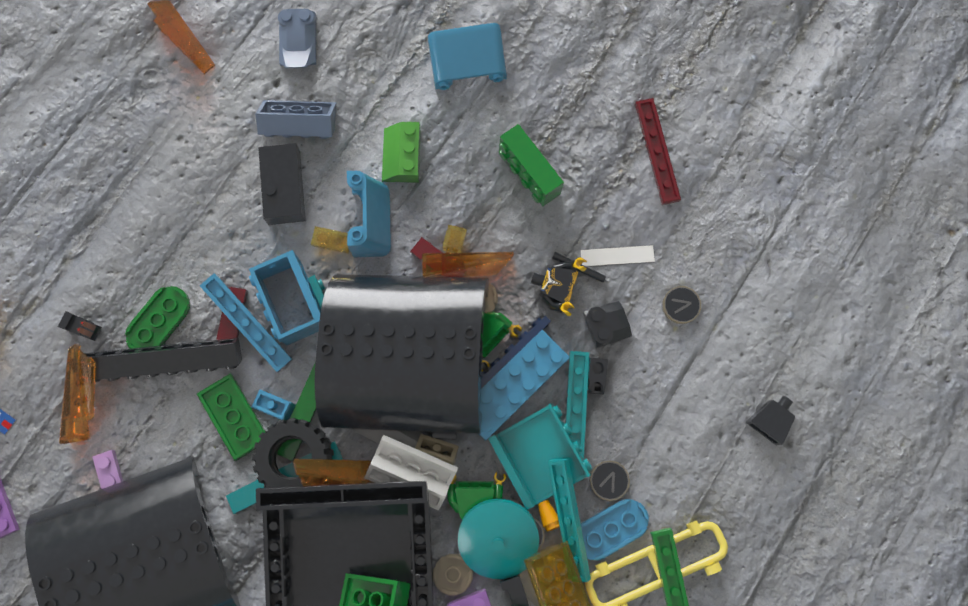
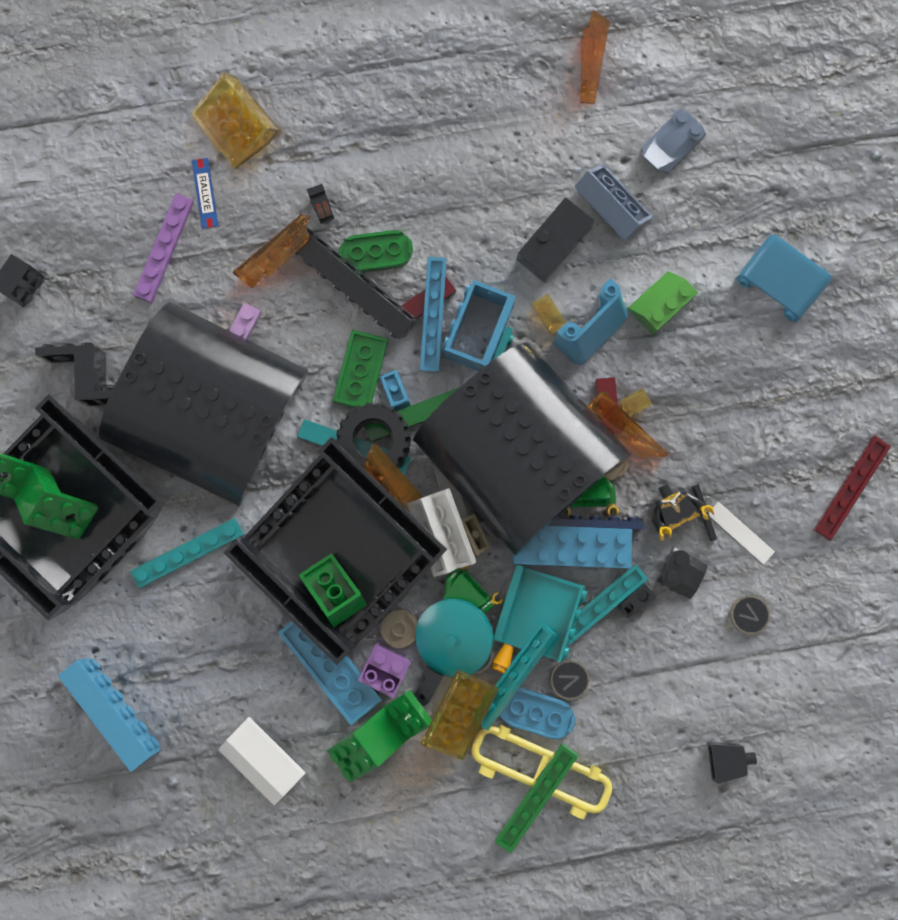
camera: 45 degrees right, 5 degrees up
green brick [499,124,564,206] -> none

